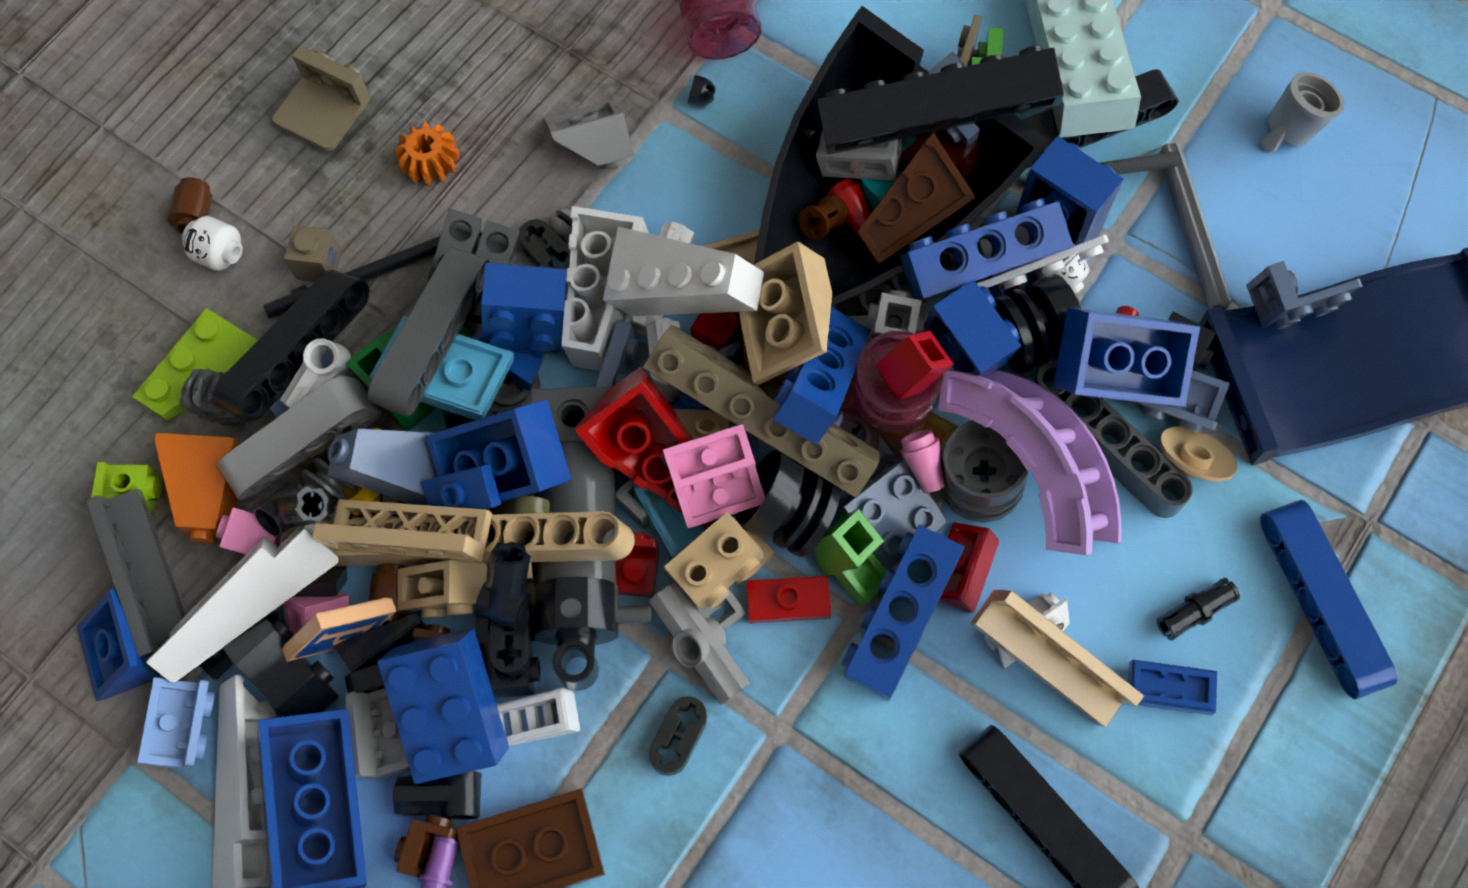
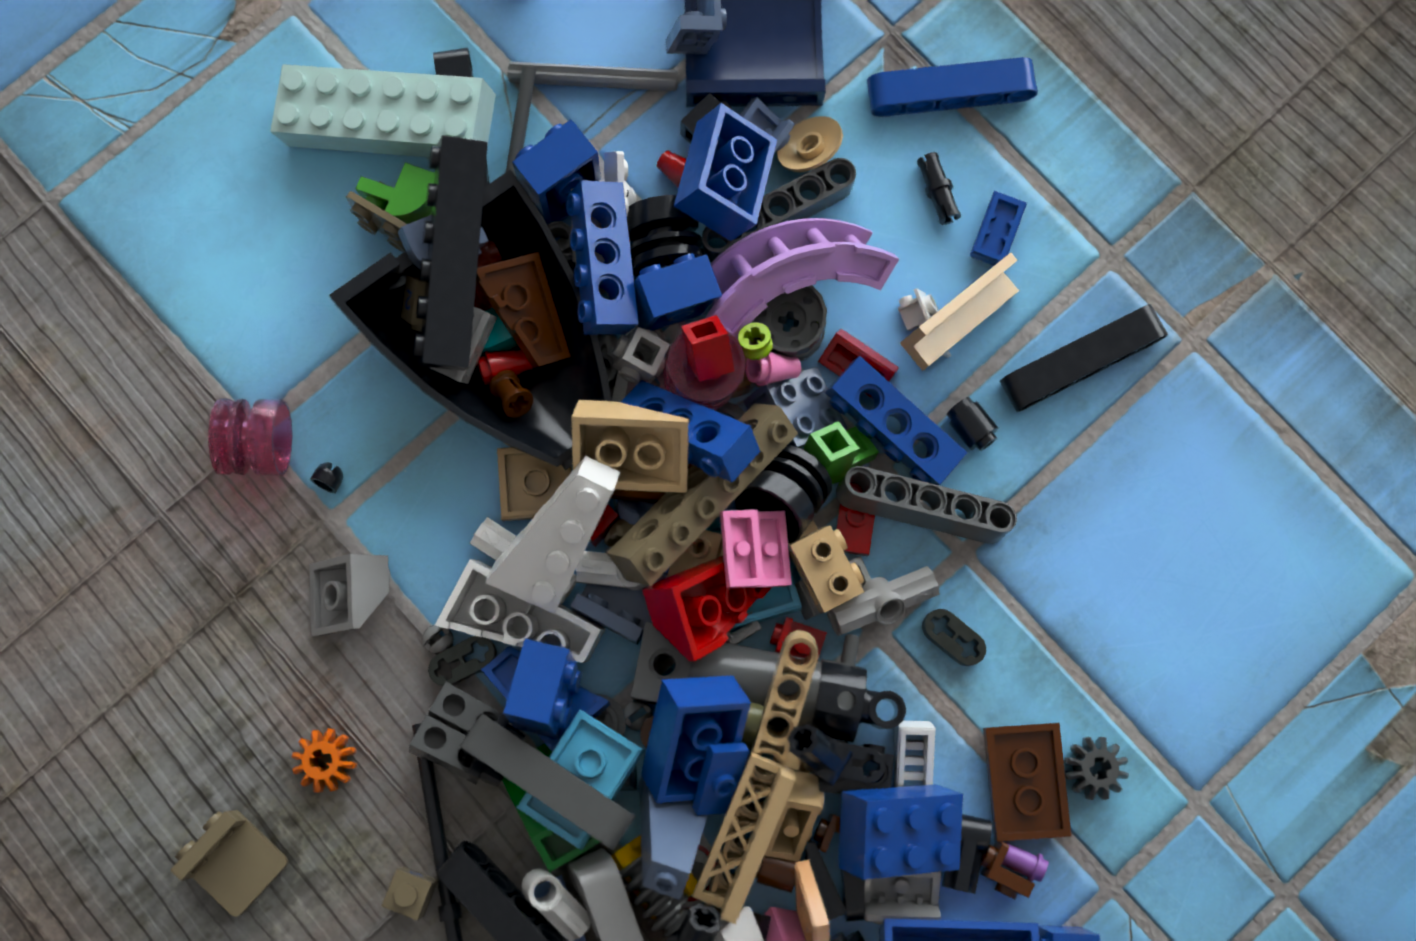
camera: 85 degrees left, 10 degrees up
none -> lime bush [738,322,773,360]
none -> dark grey beam [836,466,1017,544]
none -> black brick [946,397,999,451]

